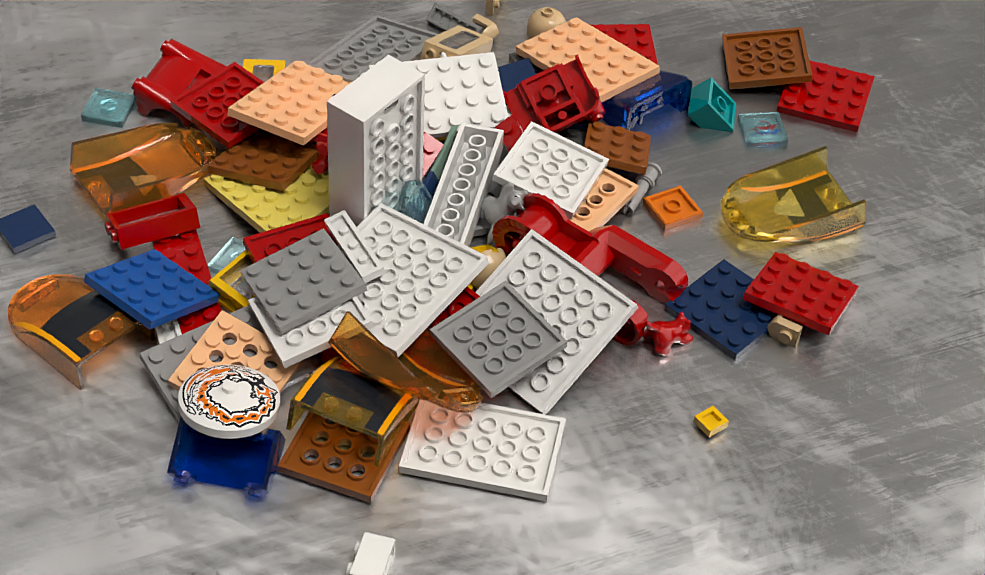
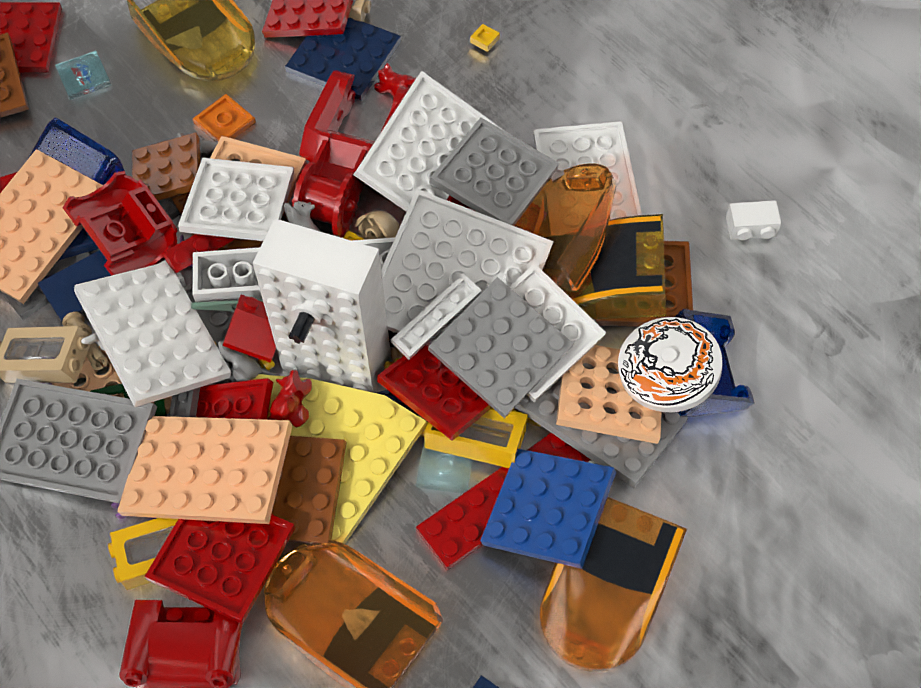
camera: 105 degrees left, 15 degrees up
red piece [104,193,201,250] -> none
teal slope [688,77,736,132] -> none

